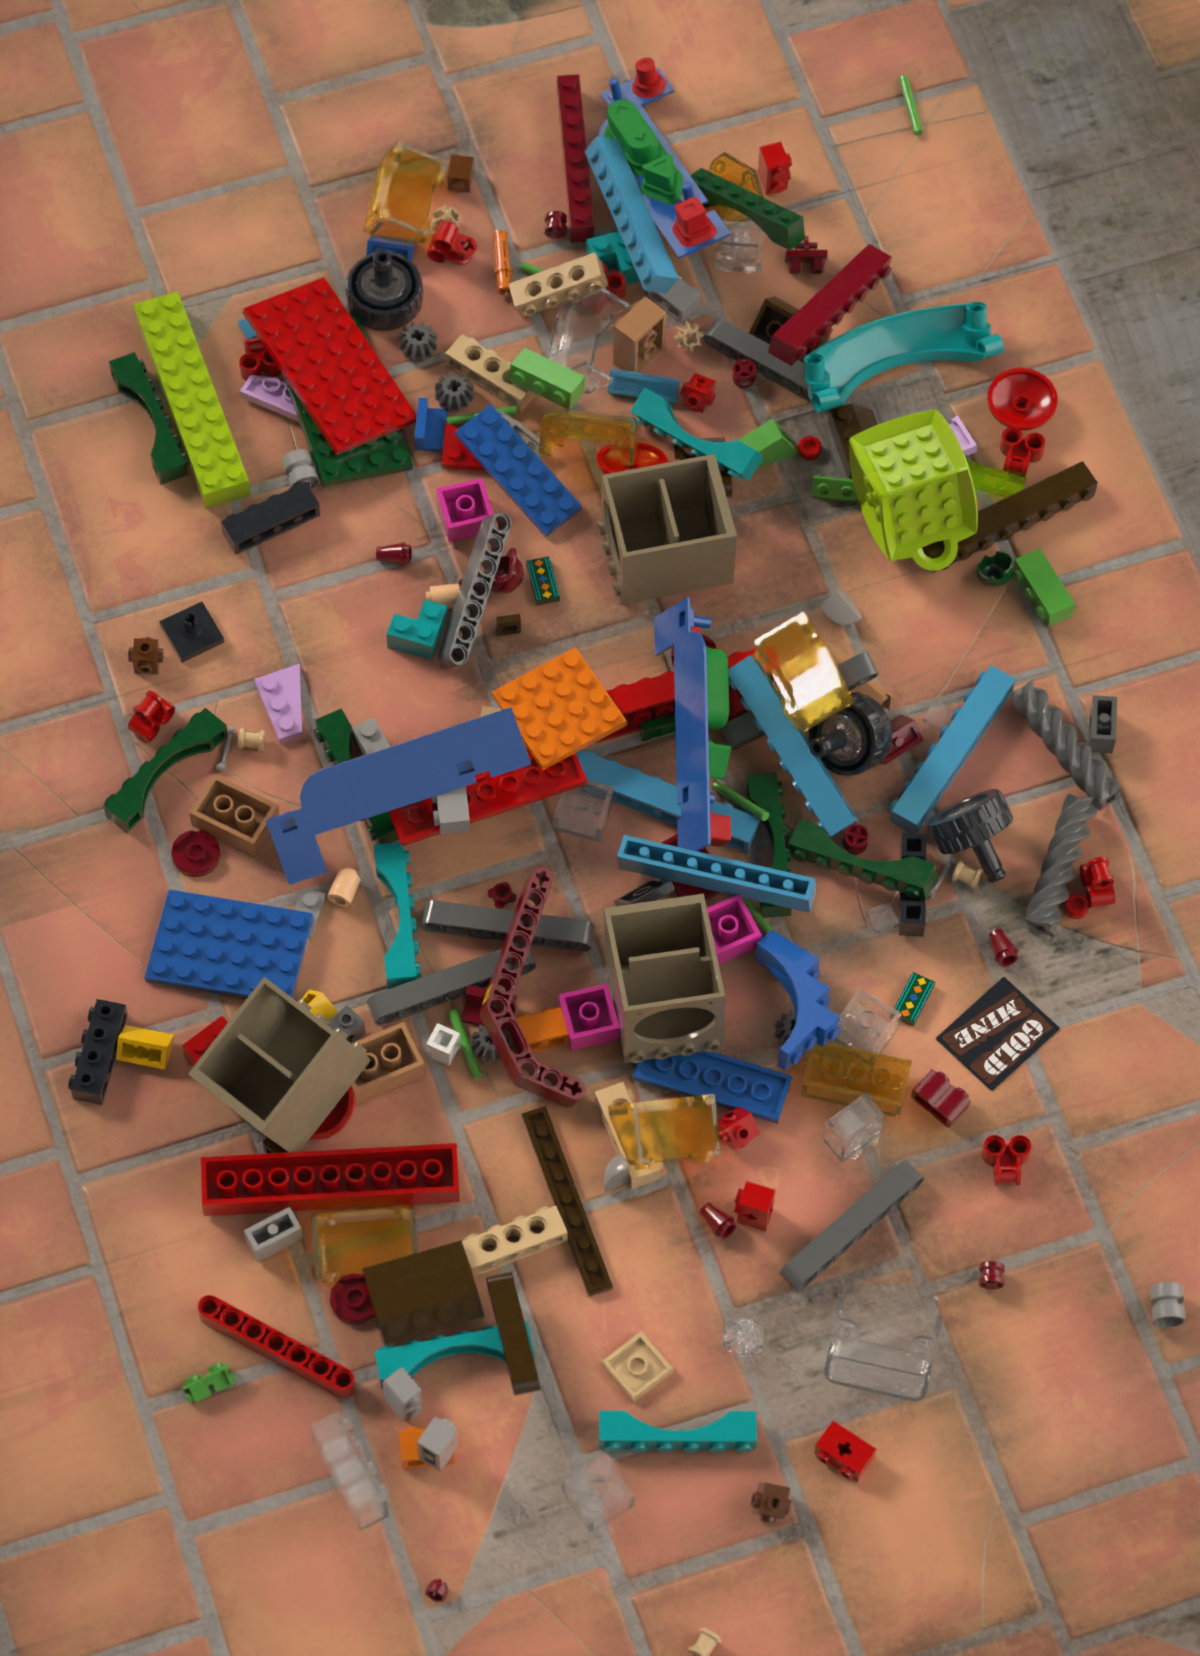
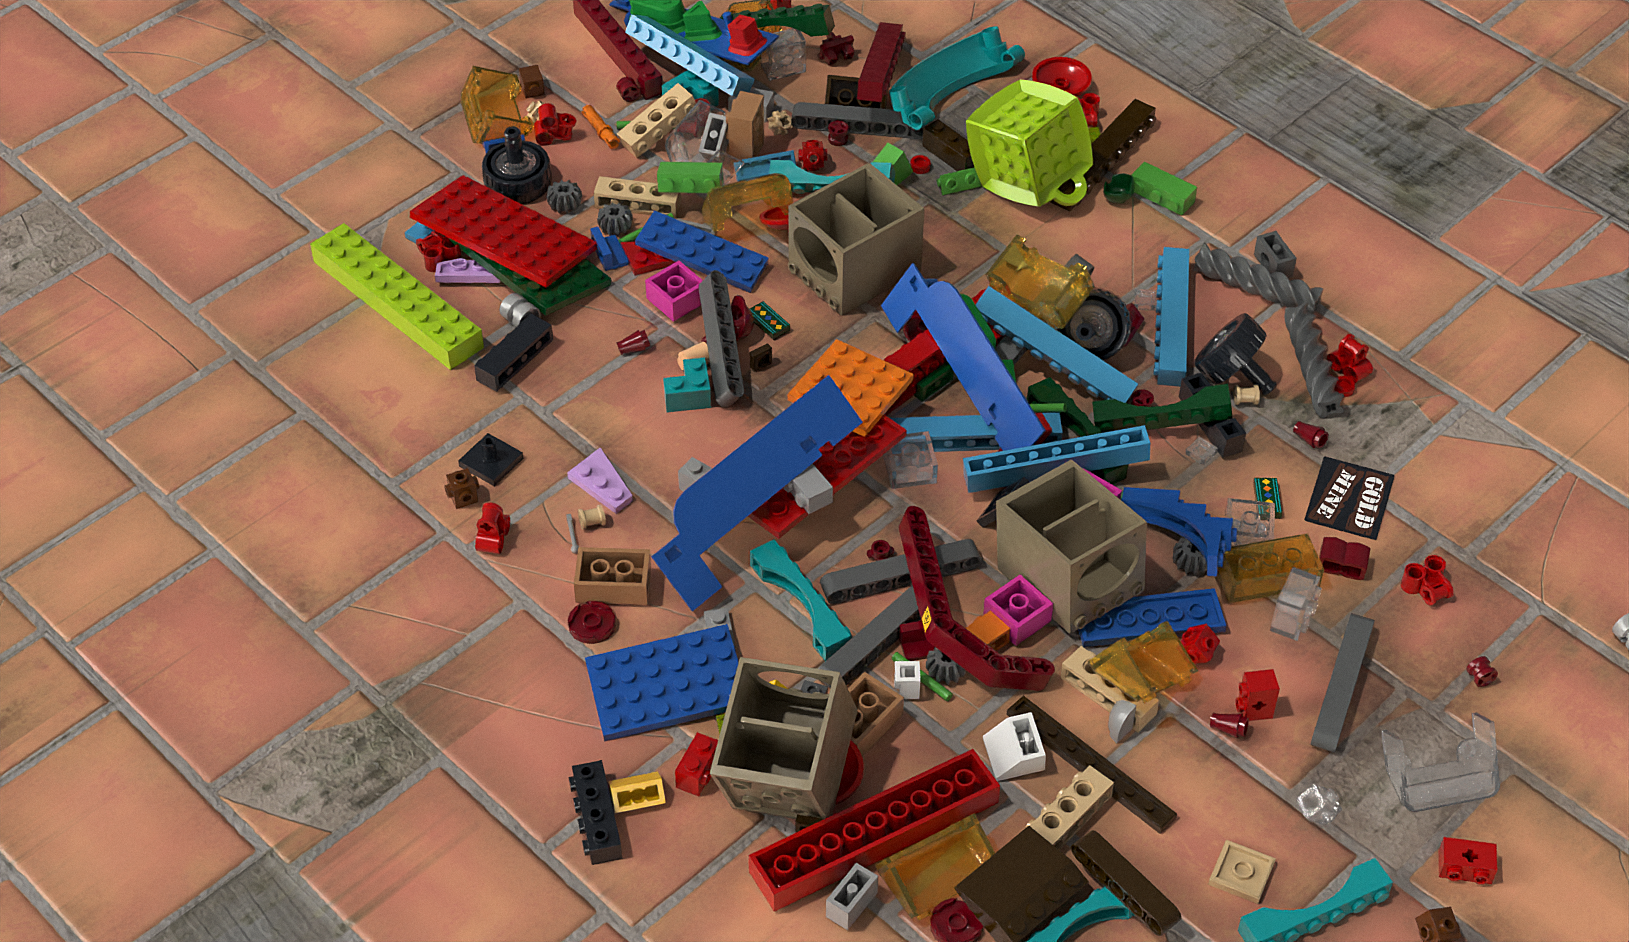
camera: 25 degrees left, 15 degrees down
dark green arch [103,708,228,834] -> none
dark green arch [109,352,189,485] -> none
dark green arch [313,708,399,844] -> none
light nougat brick [327,868,361,907] -> none
none -> light grey brick [699,113,729,162]
none -> white slope [983,712,1046,781]

